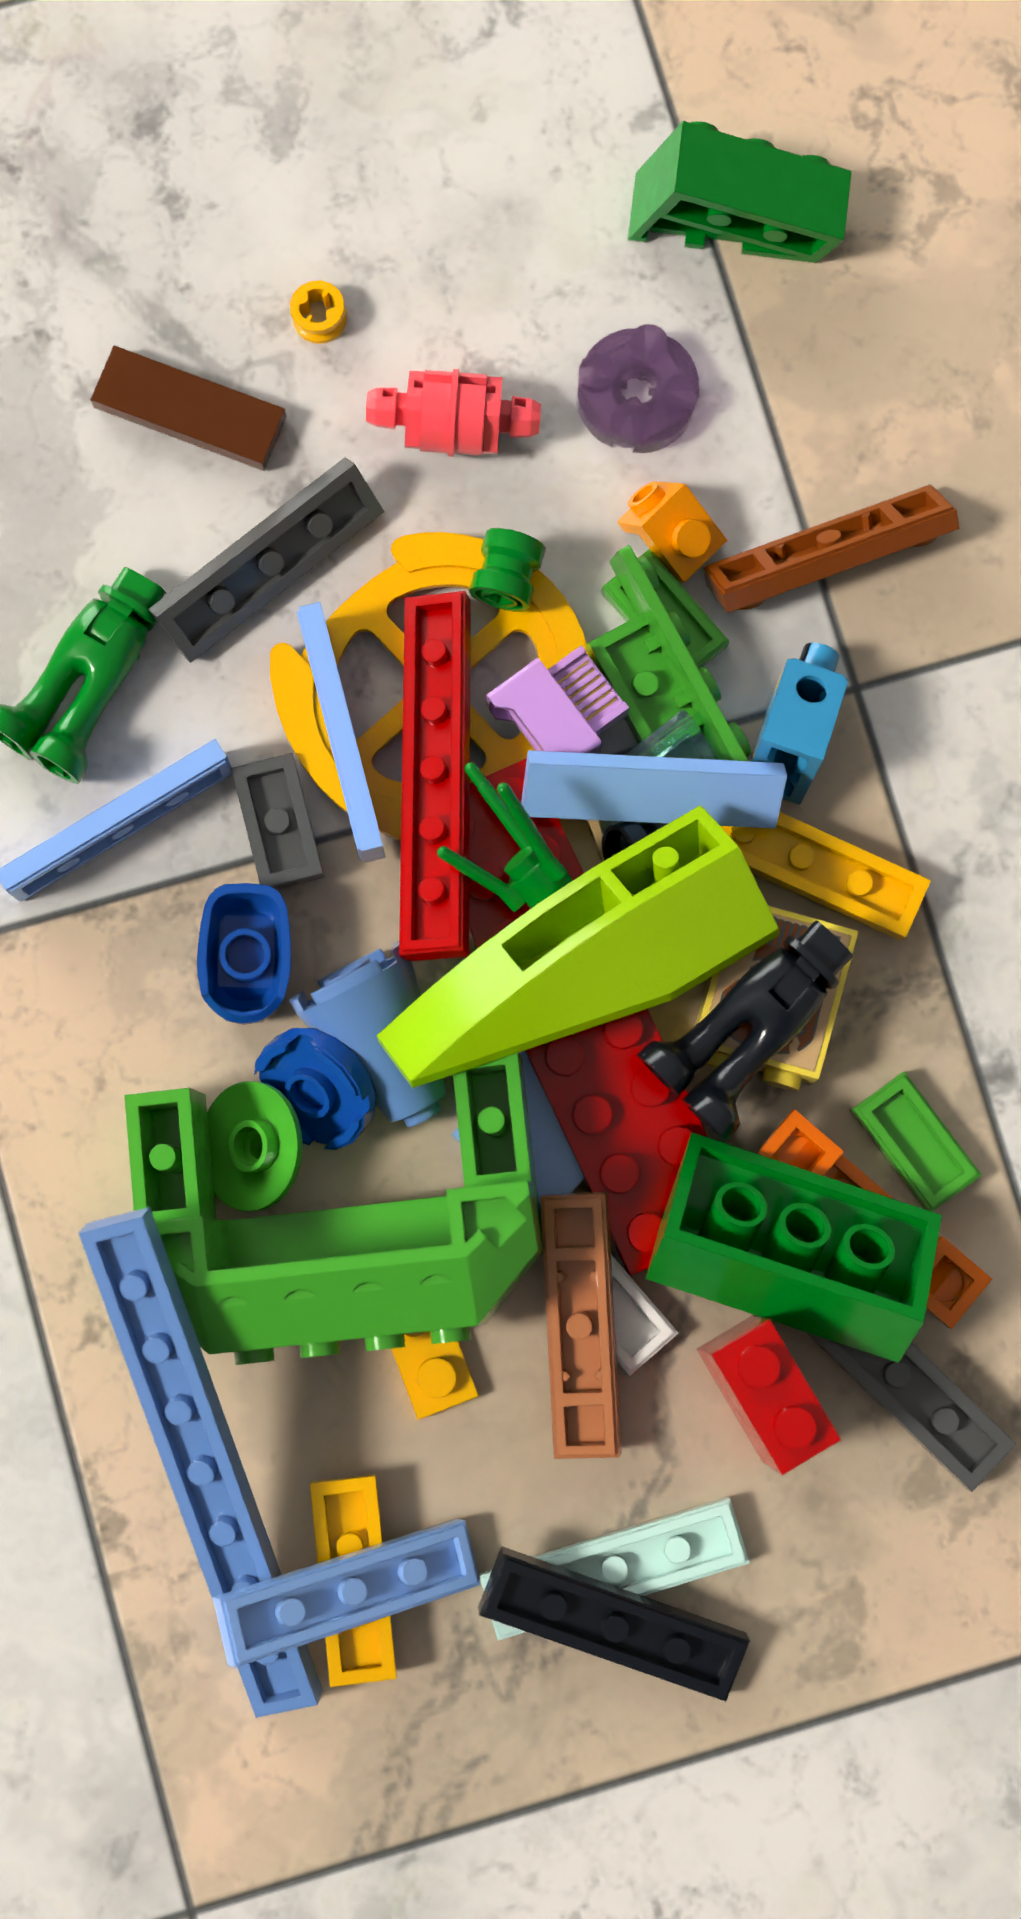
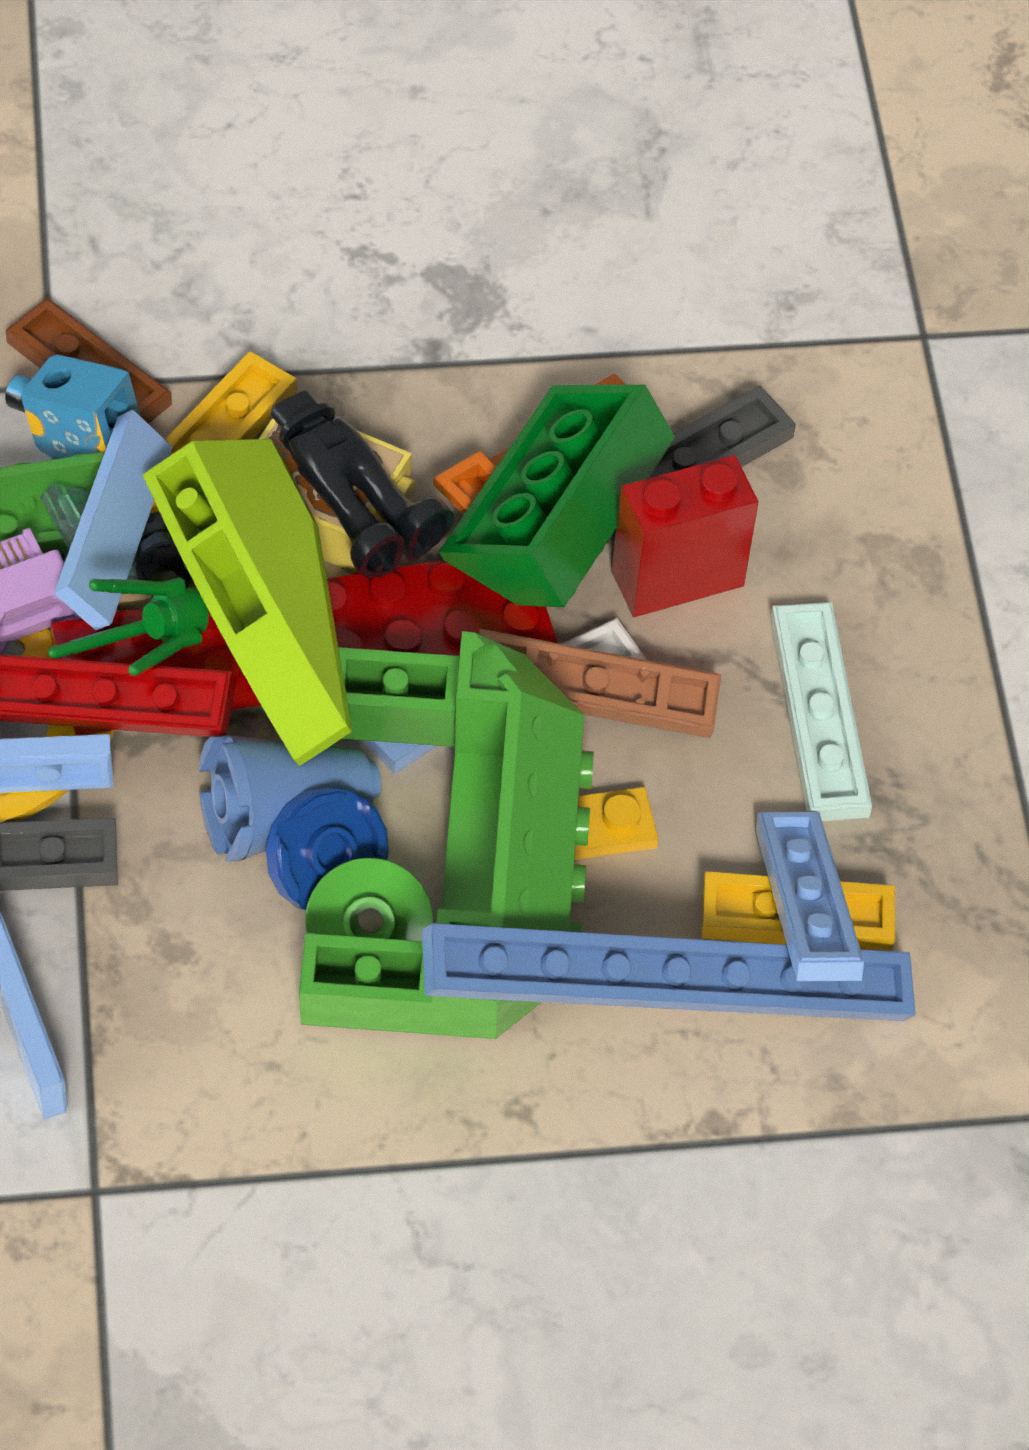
camera: 80 degrees left, 25 degrees down
blue piece [197,883,291,1025] -> none
black tile [478,1546,750,1702] -> none
bright green tile [850,1071,982,1212] -> none
none -> dark orange tile [5,298,172,424]

